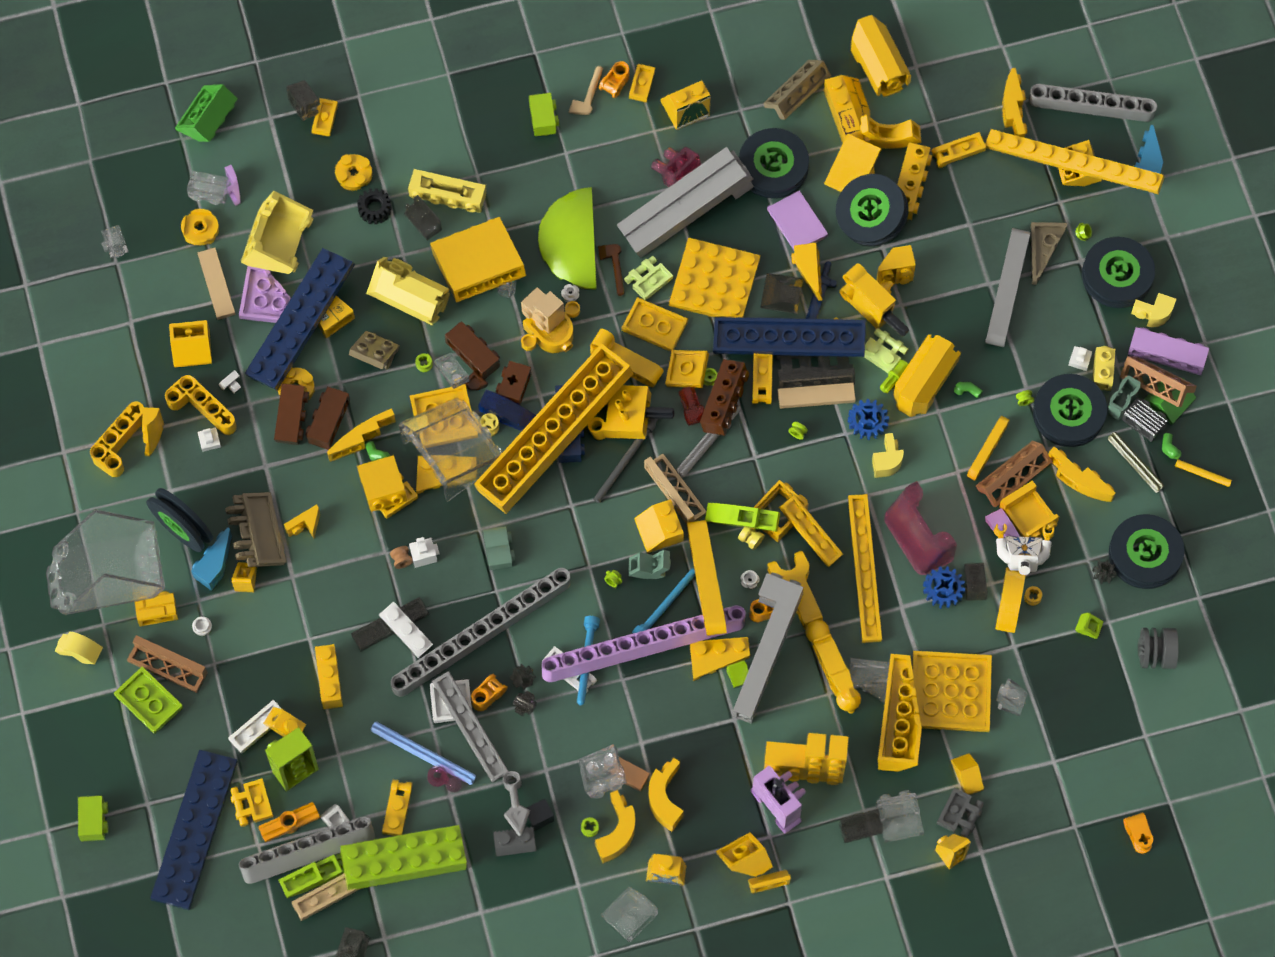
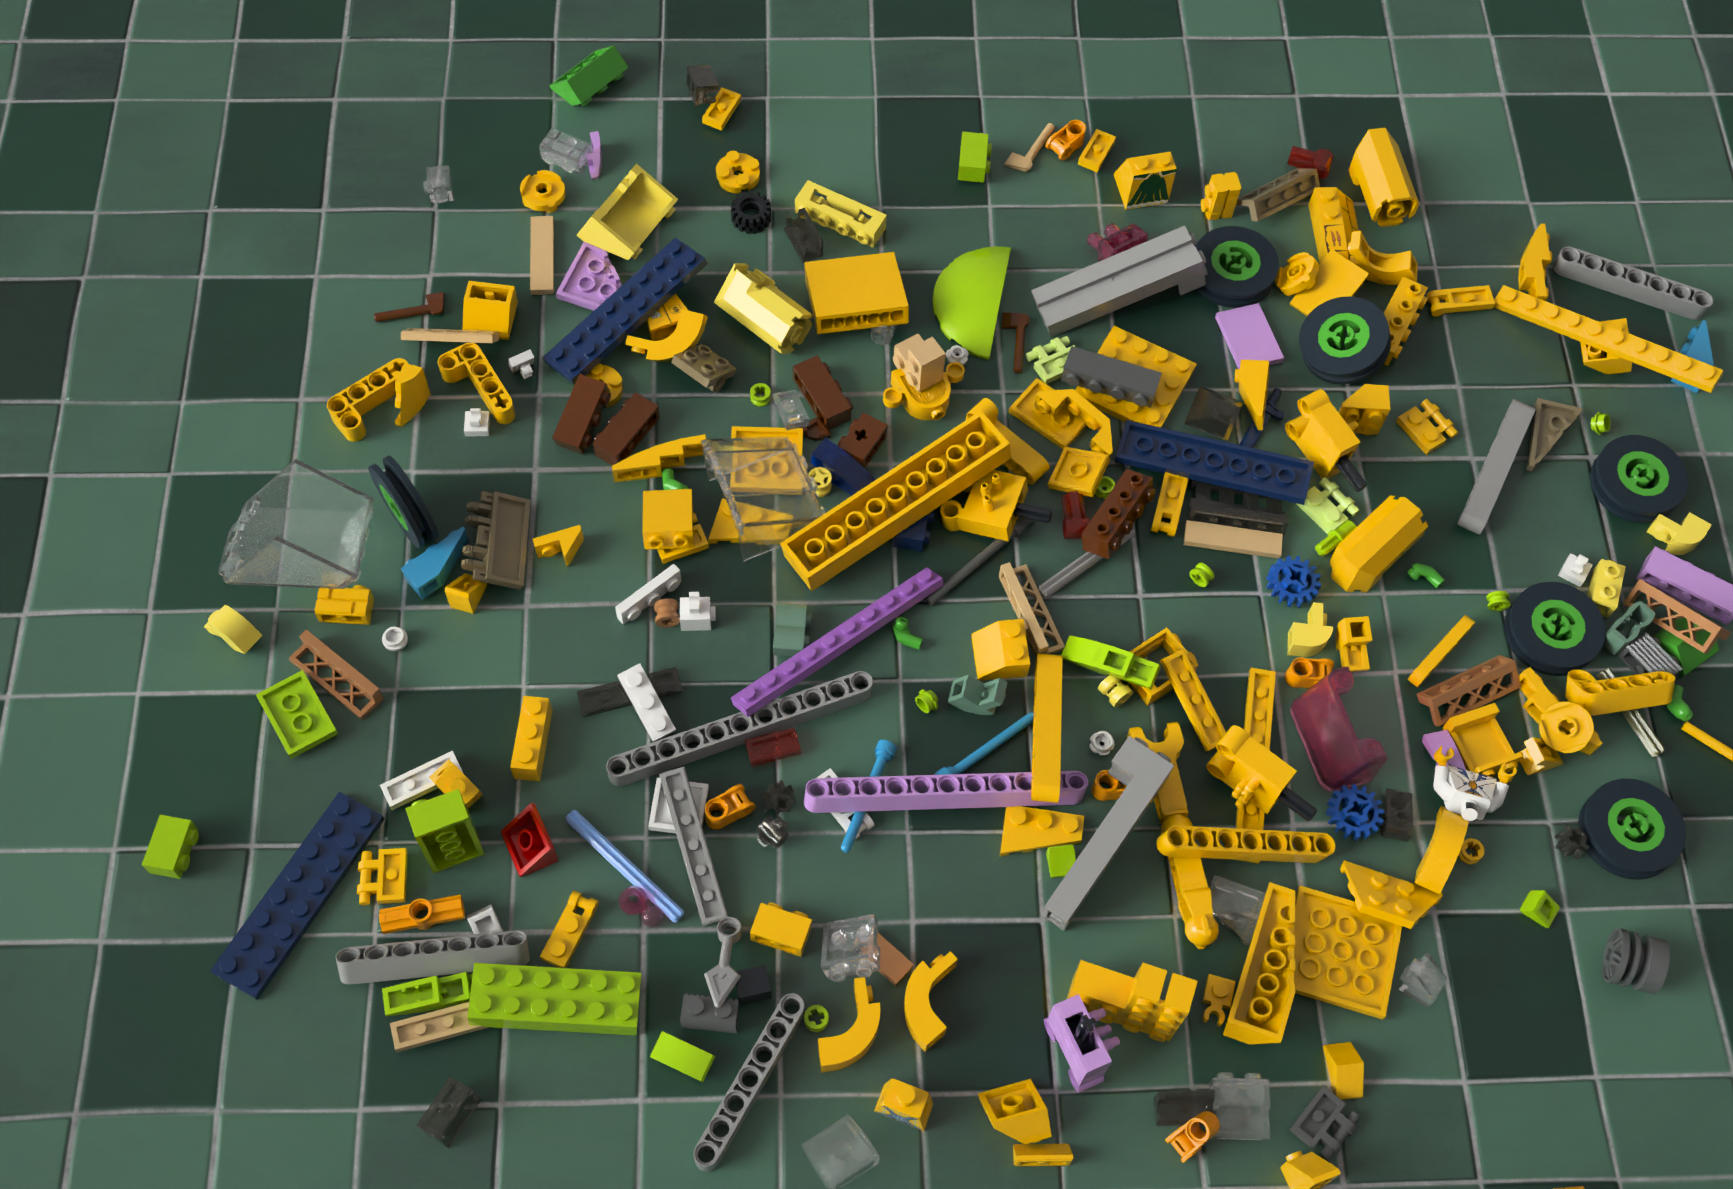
camera: 10 degrees right, 5 degrees down
none -> reddish brown piece [374,292,444,322]
none -> tan tile [401,328,499,343]
none -> red slope [500,803,559,877]
none -> white plate [615,564,681,625]
none -> yellow arch [626,309,707,362]
none -> lime slope [650,1031,715,1082]
none -> light grey beam [694,993,804,1172]
none -> medium lavender plate [731,567,944,717]
none -> clear red plate [745,727,801,767]
none -> yellow brick [750,903,812,957]
none -> bright green arm [893,617,923,650]
none -> yellow slope [1035,389,1113,457]
none -> dark grey brick [1061,346,1162,408]
none -> yellow beam [1156,826,1336,863]
none -> light orange piece [1165,1111,1220,1163]
none -> yellow brick [1201,172,1242,220]
none -> yellow plate [1202,974,1236,1026]
none -> yellow piece [1206,725,1317,821]
none -> yellow plate [1275,252,1319,296]
none -> light orange piece [1284,657,1336,691]
none -> clear red piece [1287,146,1334,179]
none -> yellow brick [1335,616,1372,673]
none -> yellow wing [1340,860,1443,929]
none -> yellow plate [1396,399,1458,455]
none -> yellow slope [1518,737,1564,775]
none -> yellow plate [1539,701,1594,753]
none -> yellow beam [1565,670,1675,716]

